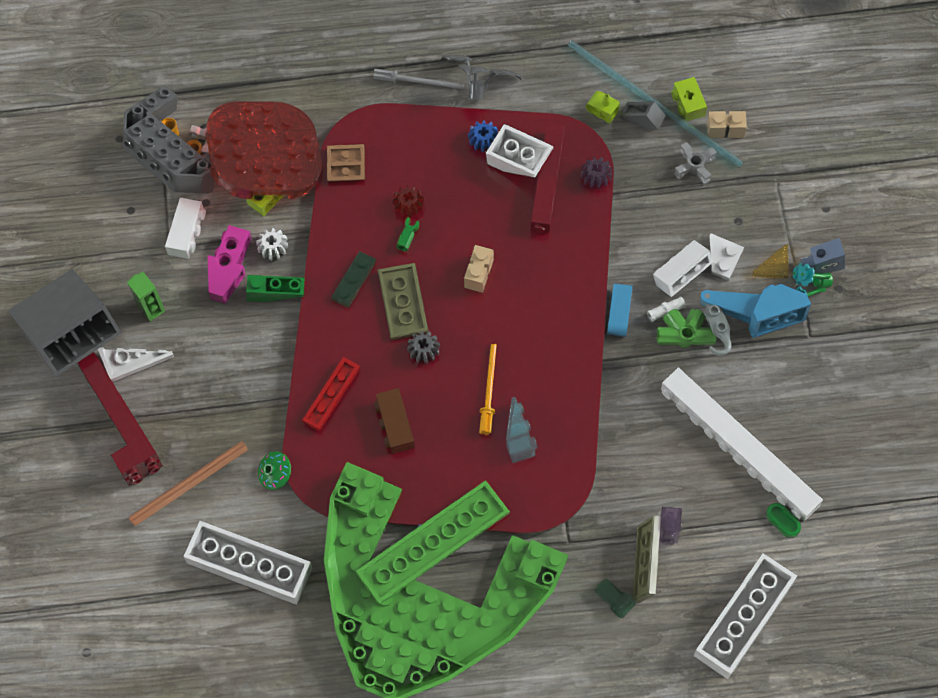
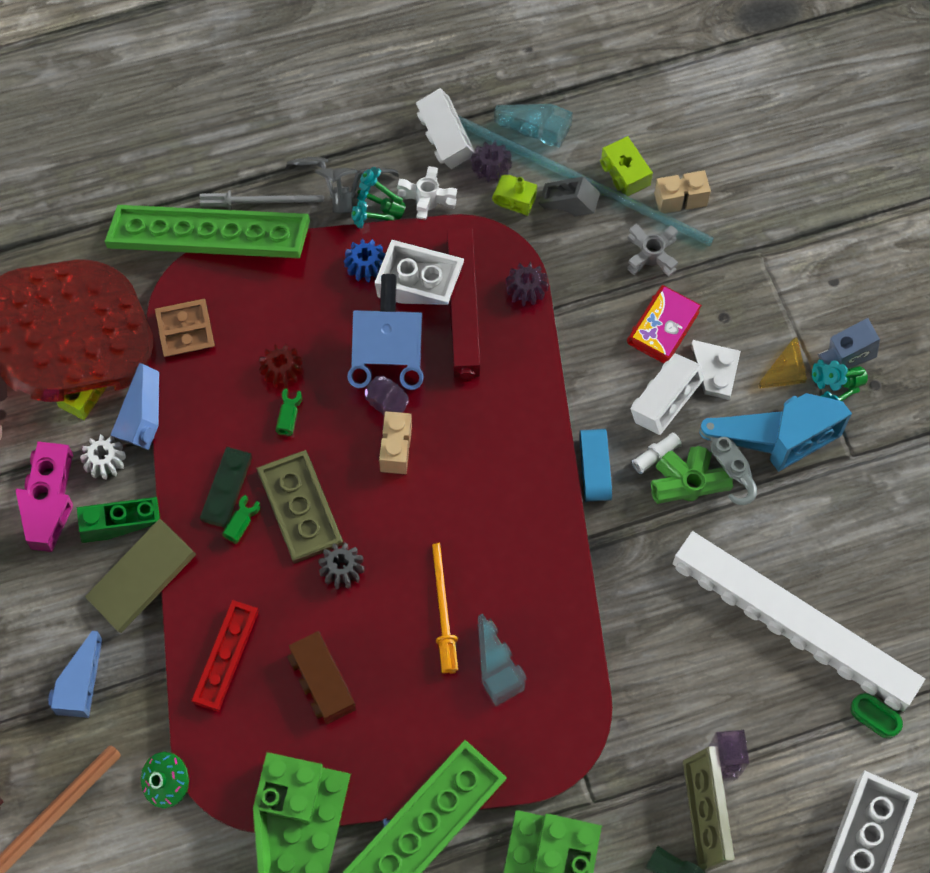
camera: 15 degrees left, 0 degrees up
none -> medium blue slope [48,631,102,718]
none -> olive tile [85,518,196,633]
none -> bright green plate [105,205,310,258]
none -> medium blue slope [111,363,159,450]
none -> green bar [222,495,260,544]
none -> medium blue piece [347,274,424,390]
none -> plant [352,166,406,228]
none -> clear purple gear [364,376,409,415]
none -> white pin [397,166,457,220]
none -> white brick [416,88,476,169]
none -> clear purple gear [471,141,512,183]
none -> clear light blue slope [494,104,573,148]
none -> piece [627,285,702,364]

